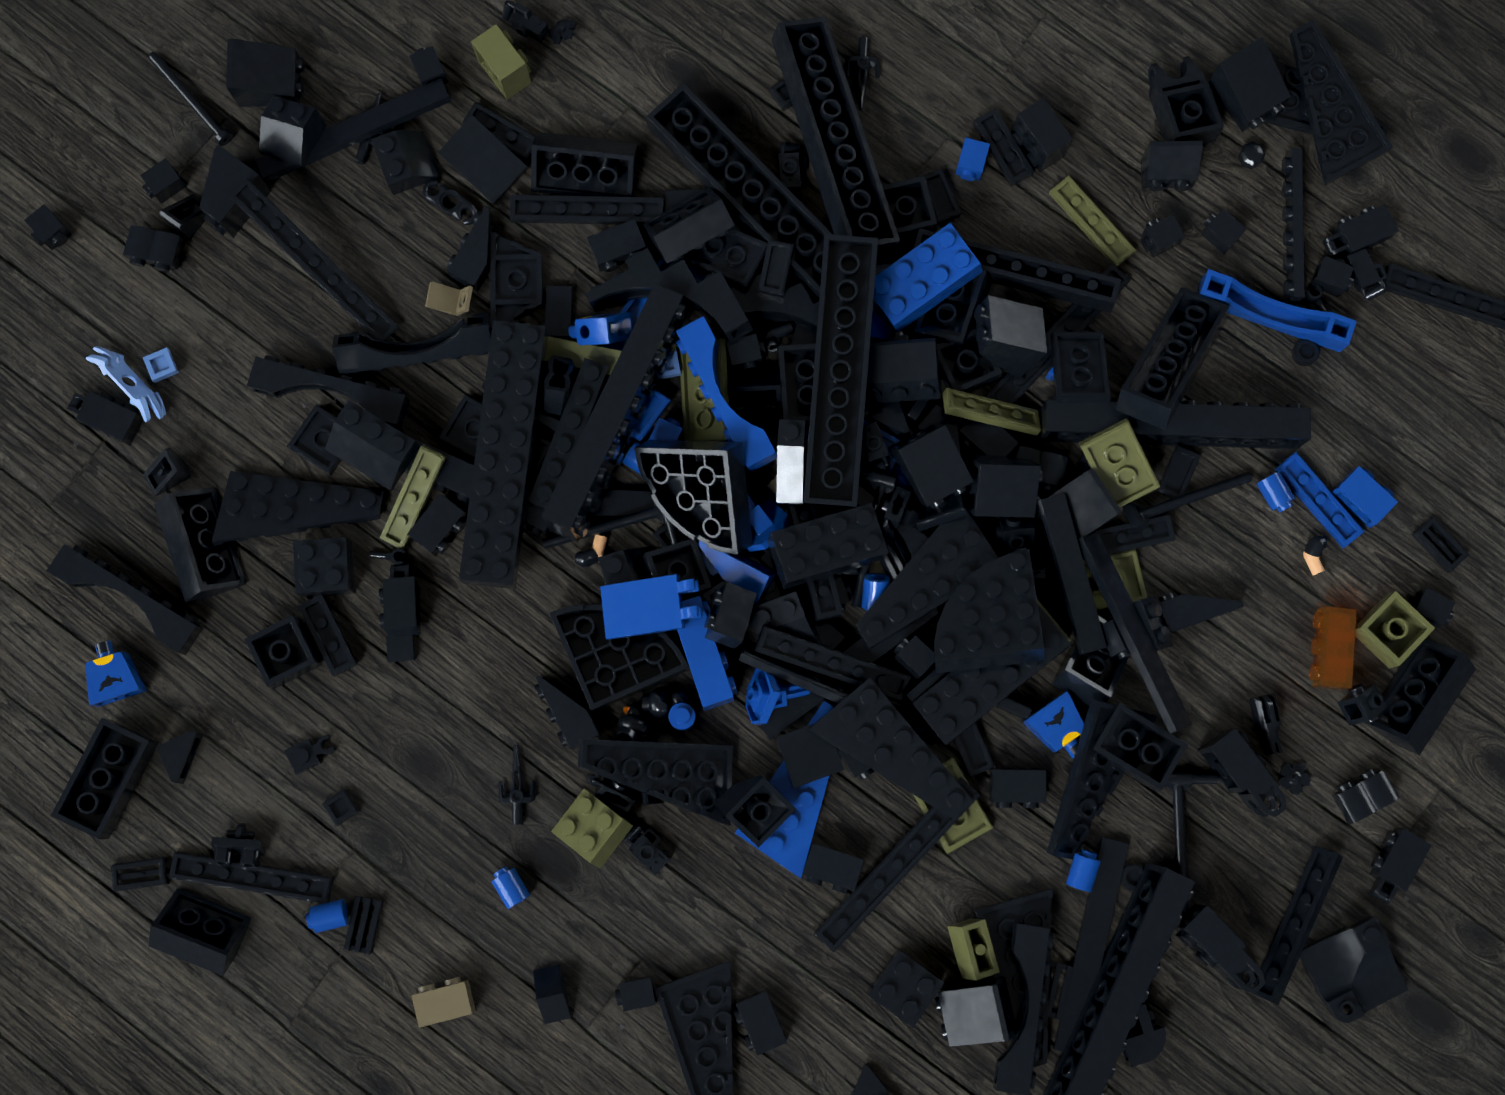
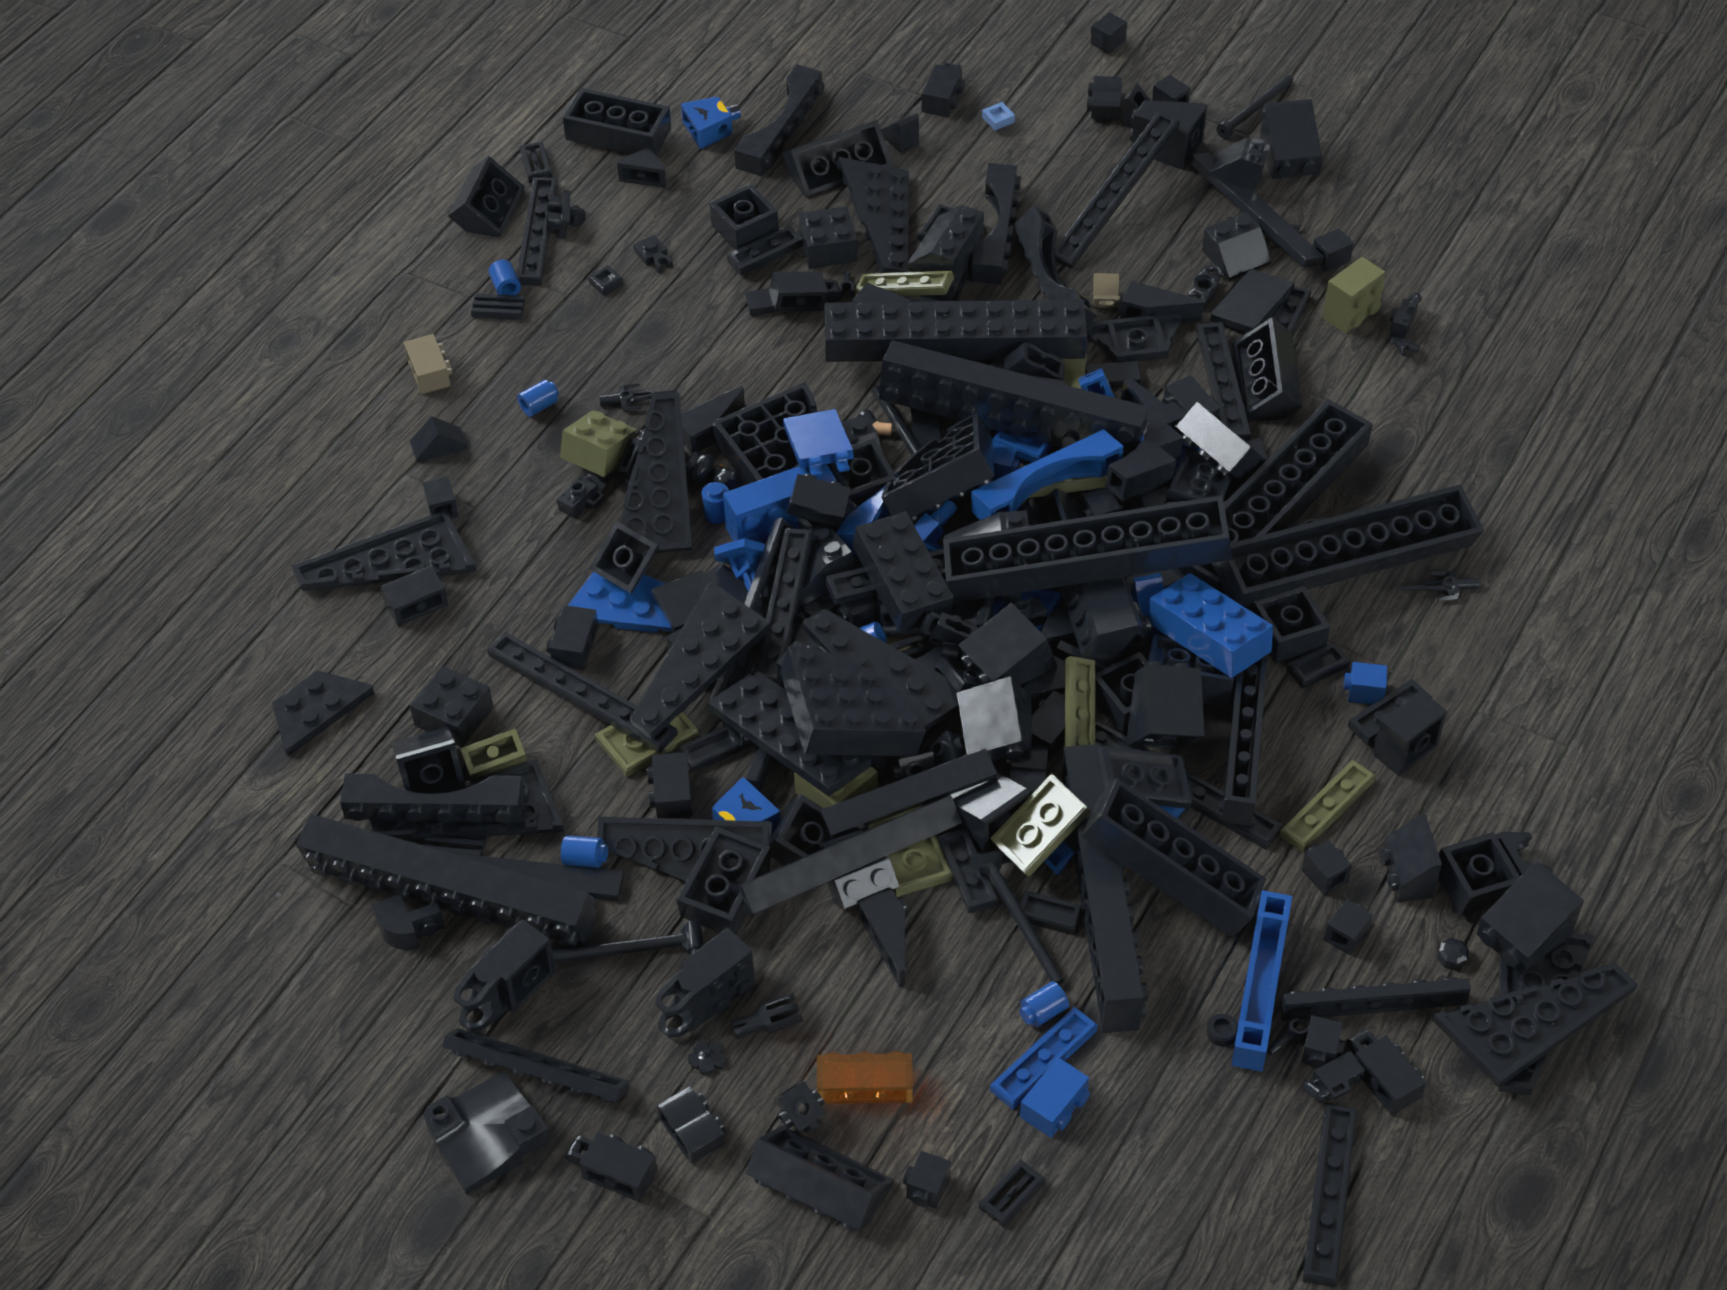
camera: 85 degrees right, 30 degrees down
light blue piece [86,346,166,422] -> none
arm [1303,536,1327,576] -> none
olive brick [1350,591,1435,668] -> none

